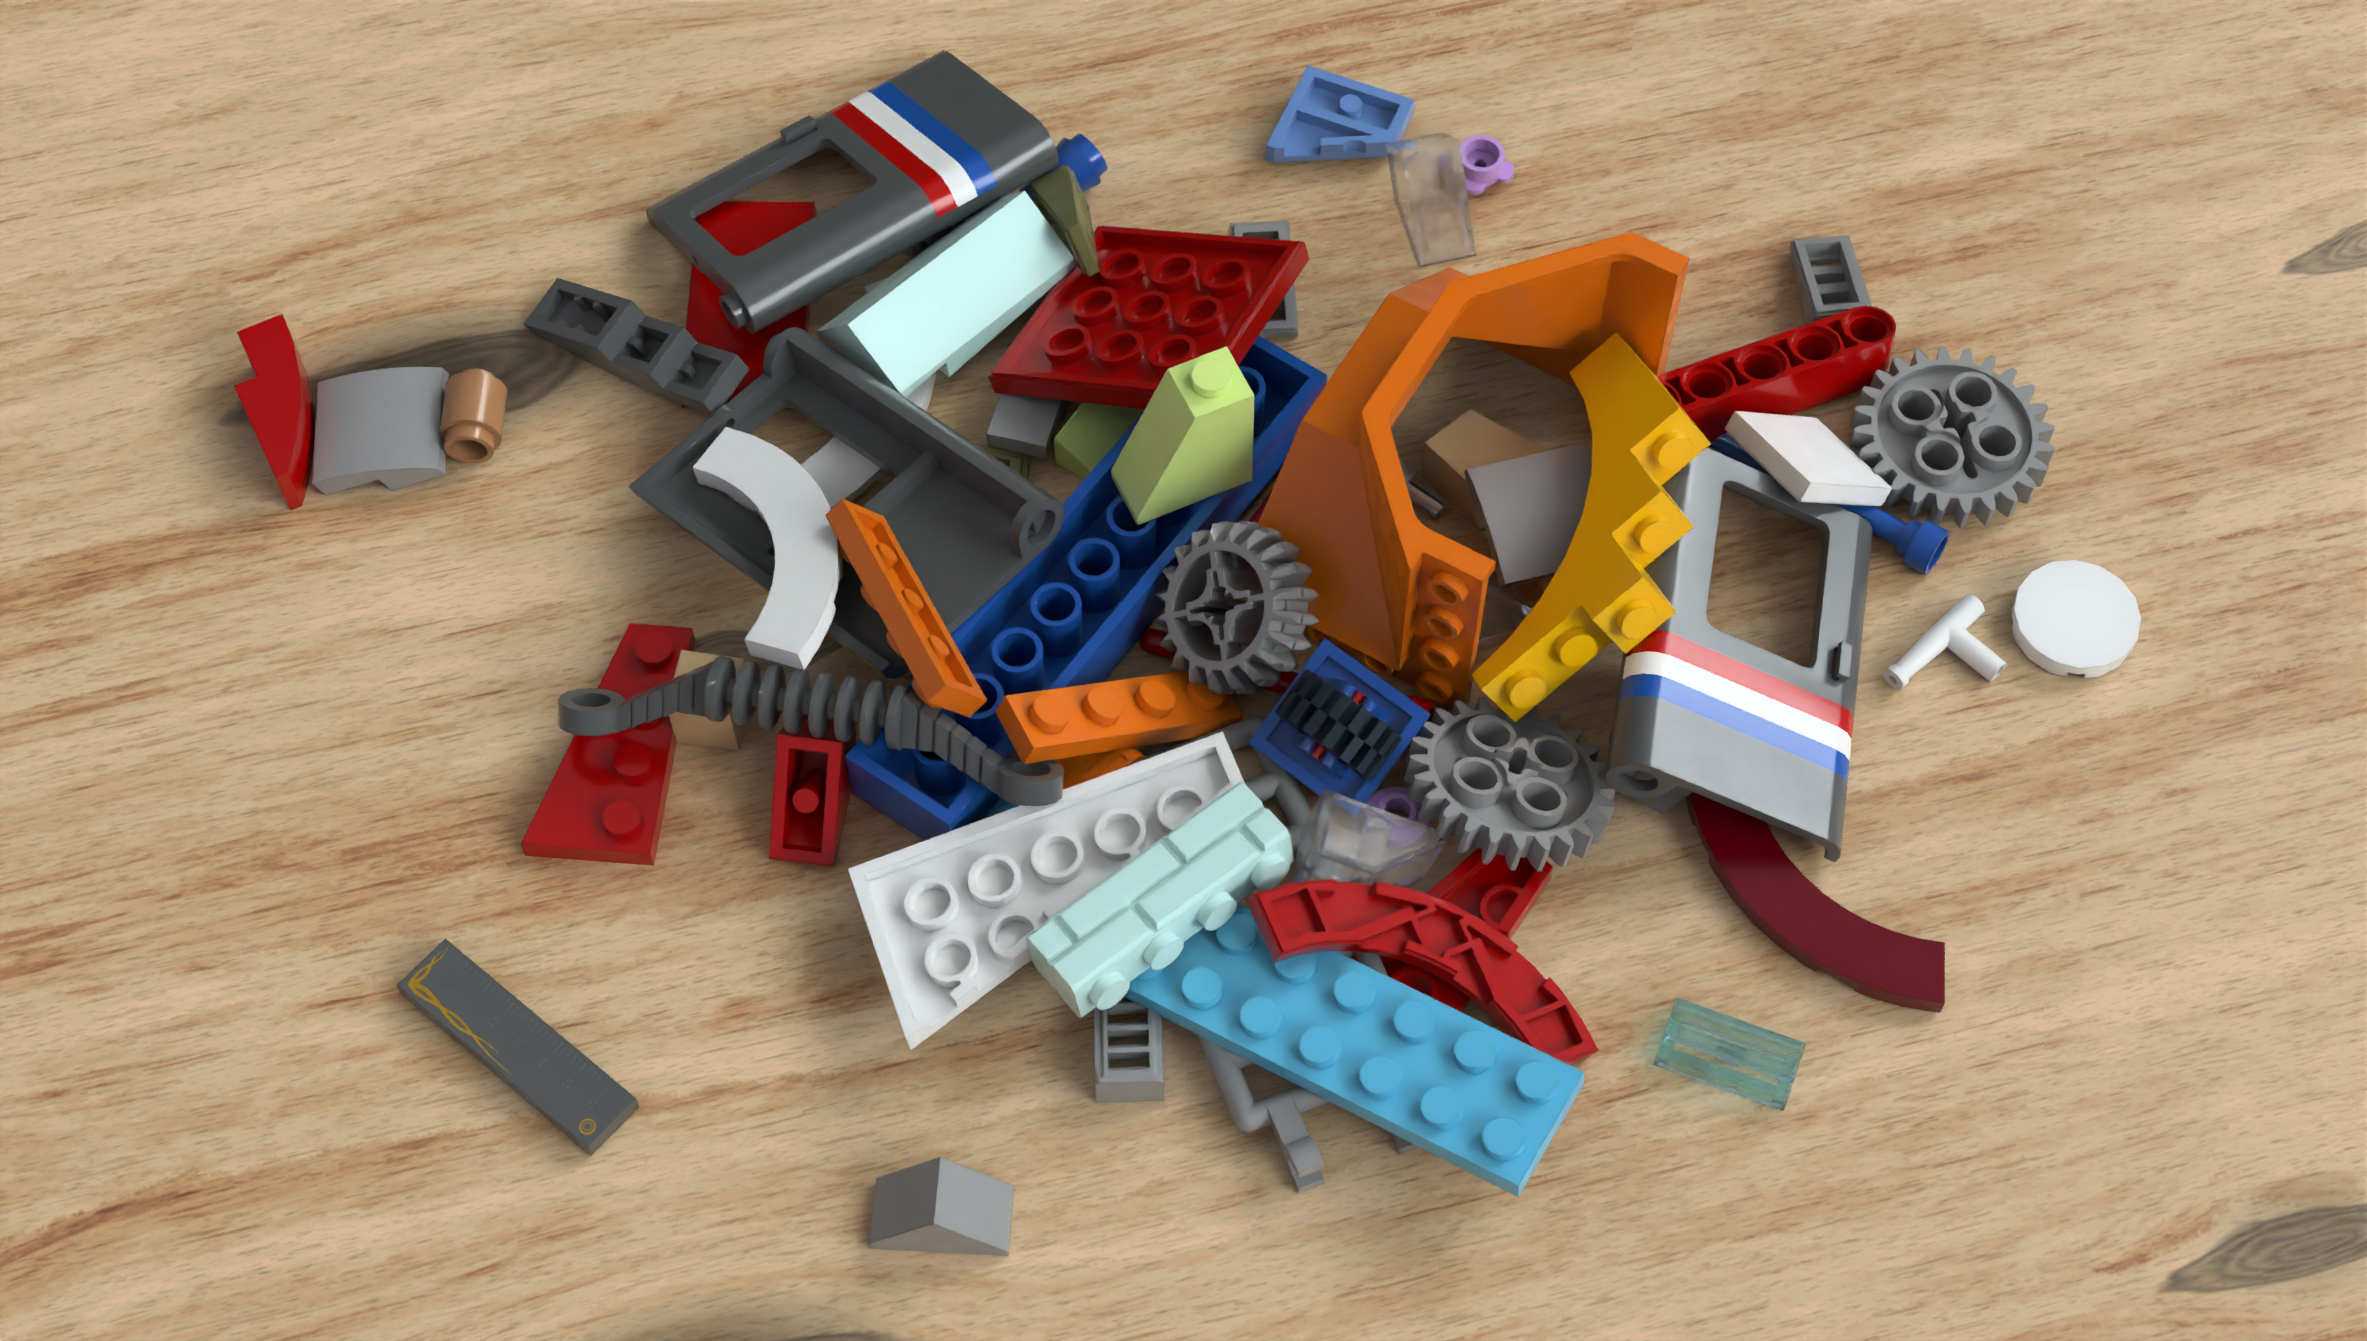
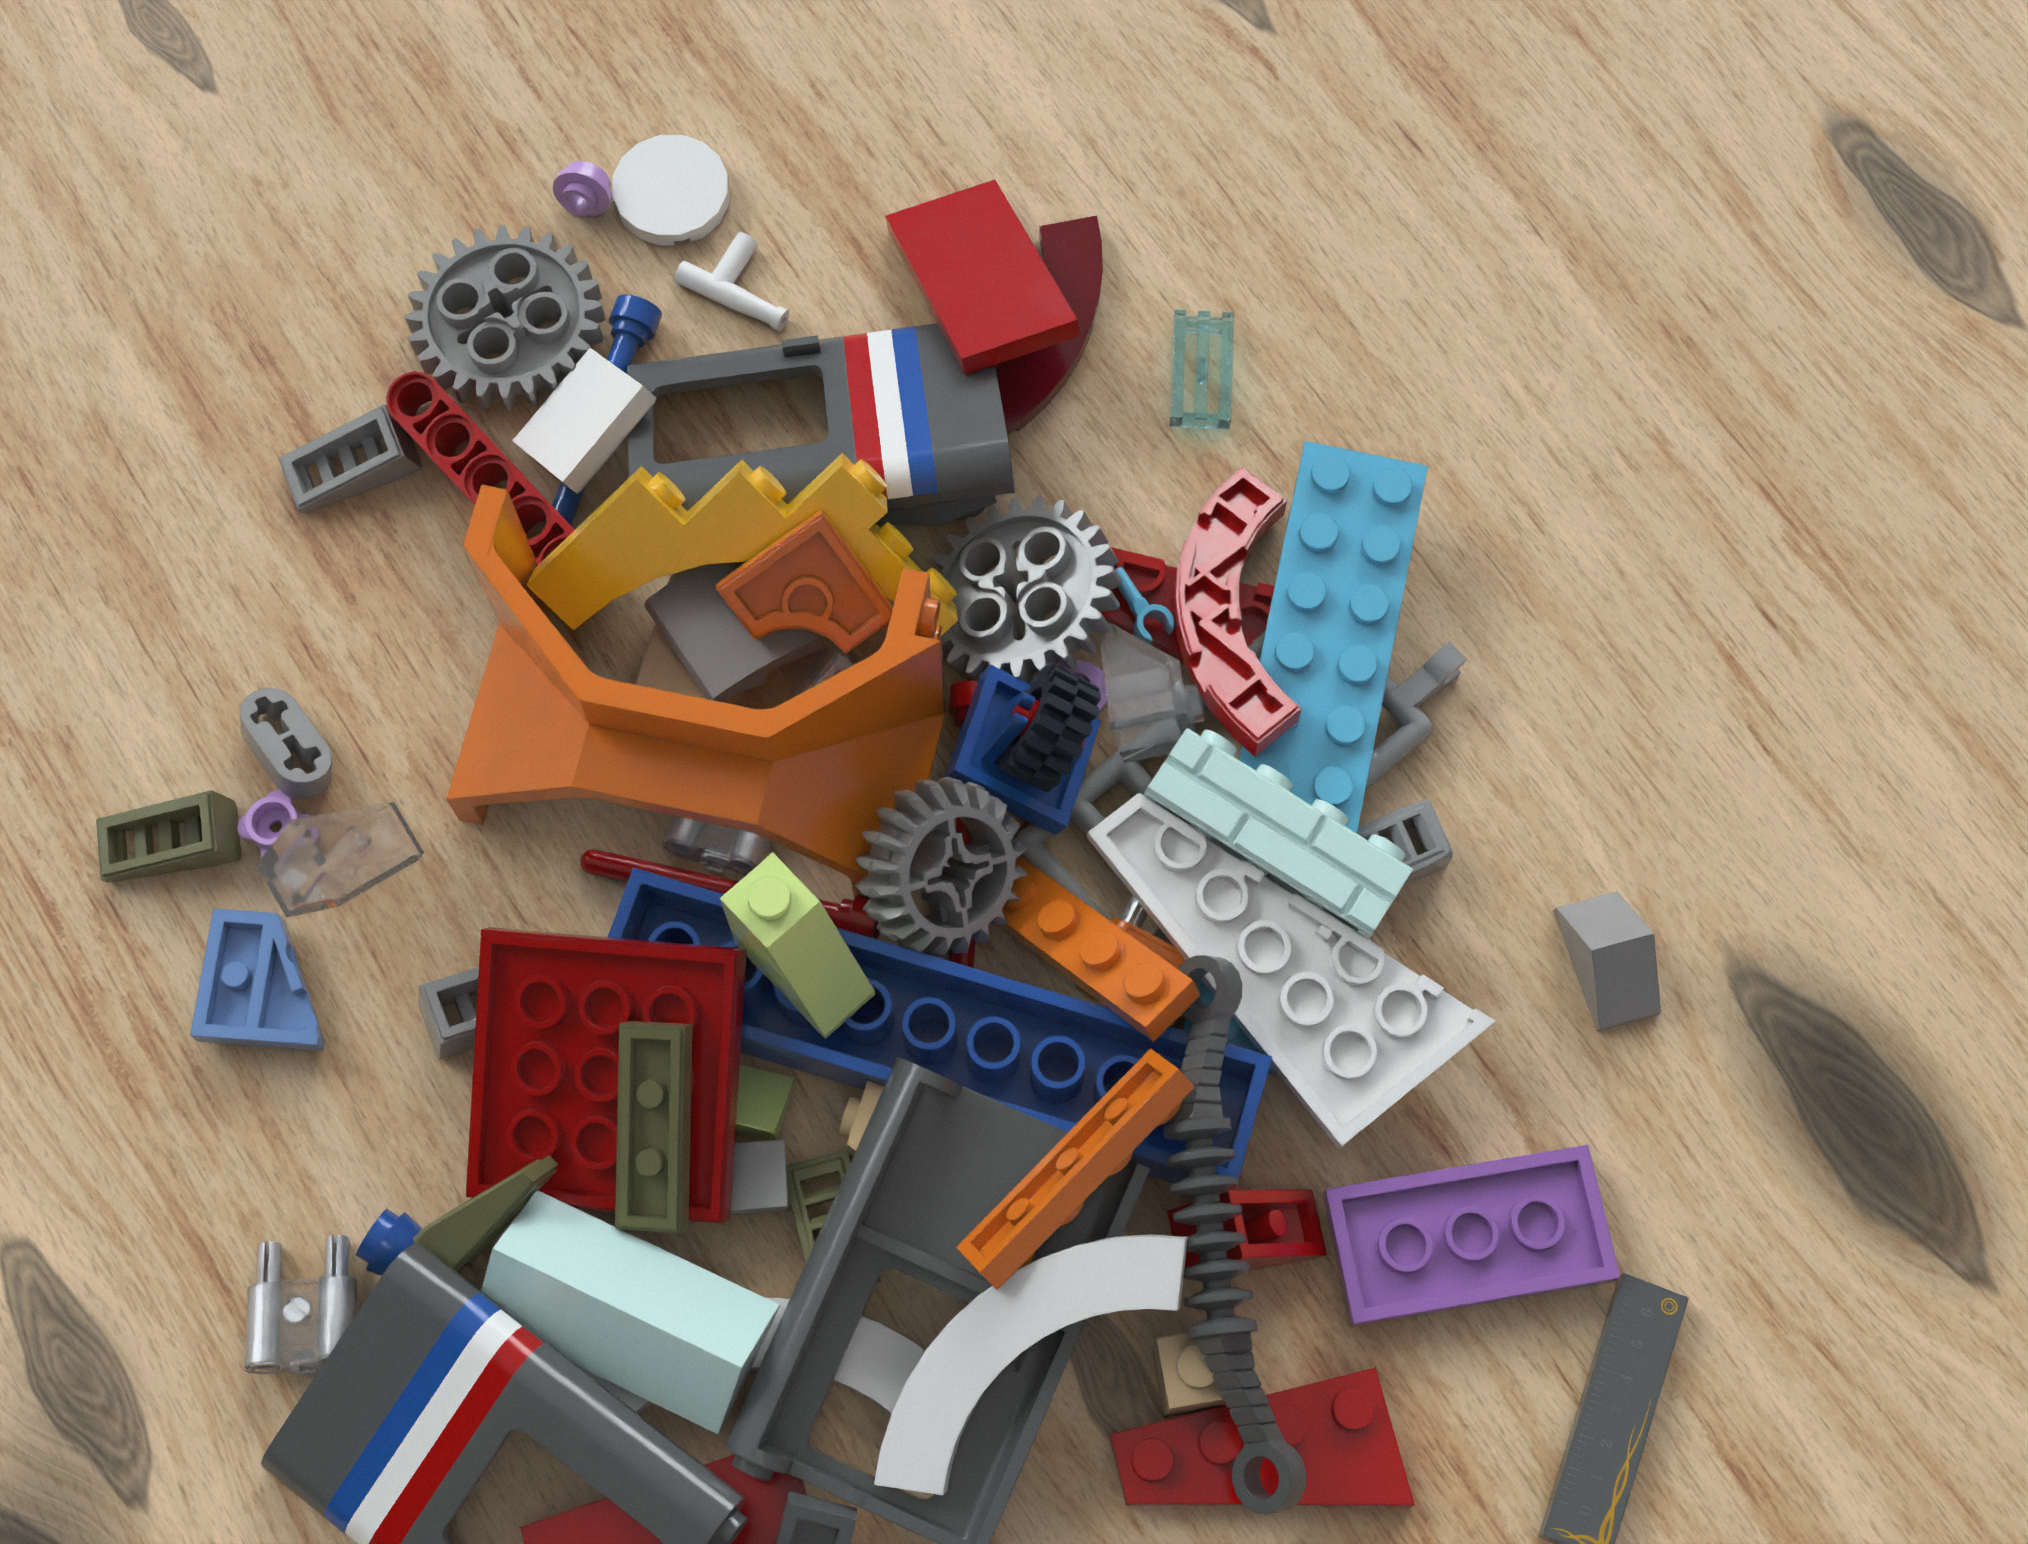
camera: 110 degrees left, 10 degrees up
none -> olive slope [96,790,242,883]
none -> light grey beam [240,688,332,799]
none -> clear piece [244,1234,357,1374]
none -> lavender plate [553,161,612,217]
none -> olive tile [615,1021,693,1233]
none -> orange tile [716,509,893,654]
none -> red tile [885,179,1080,375]
none -> medium azure hand [1115,567,1174,646]
none -> medium lavender plate [1323,1145,1620,1327]

